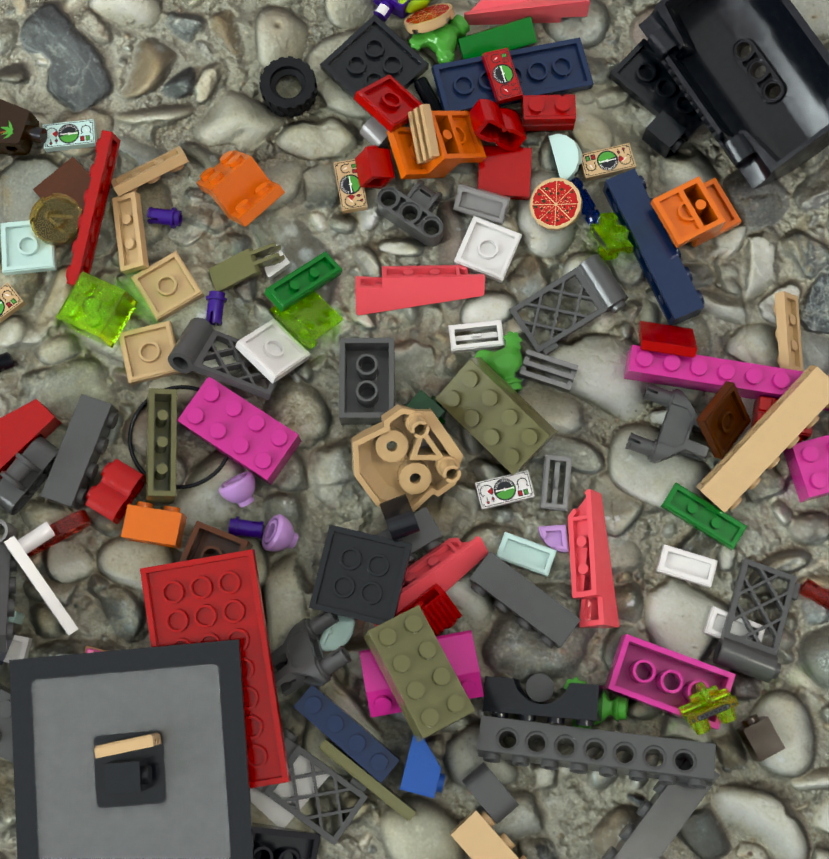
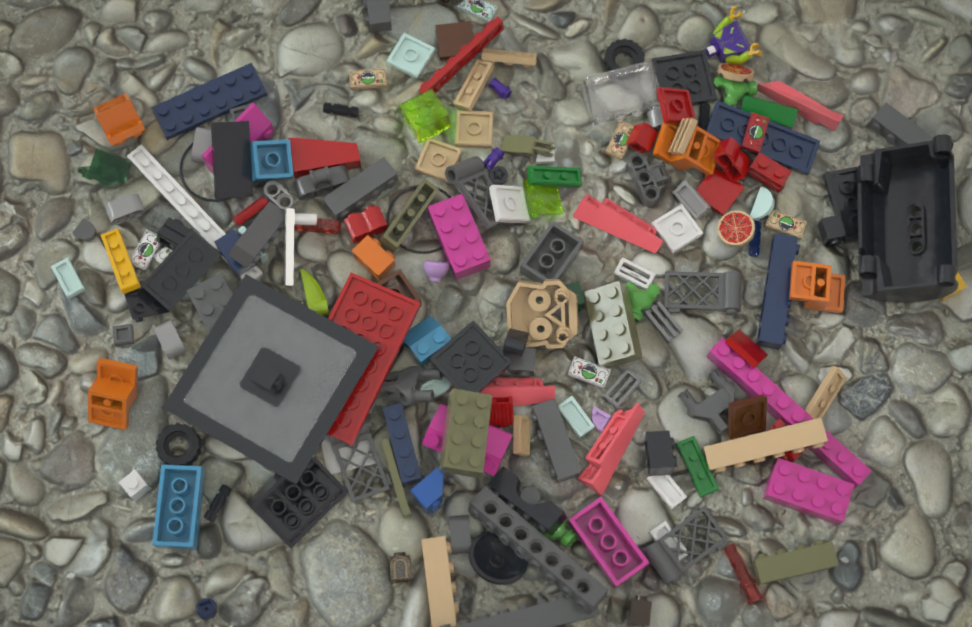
camera: 30 degrees right, 5 degrees down
clear yellow tile [29,193,83,246] -> none
tan tile [94,732,162,759] -> none
orange bracket [196,150,285,227] -> none
dark purple pin [228,516,264,539] -> none
lavender brick [262,514,298,552] -> none
clear neon green hips [590,212,634,260] -> none
clear neon green hips [678,681,739,735] -> none
none -> lime piece [300,269,329,317]
none -> dark azure slope [403,316,451,367]
none -> black dish [469,531,529,585]
none -> black tile [489,166,508,185]
none -> tan tile [513,414,530,457]
none -> clear windscreen [581,61,660,126]
none -> black brick [644,431,677,476]

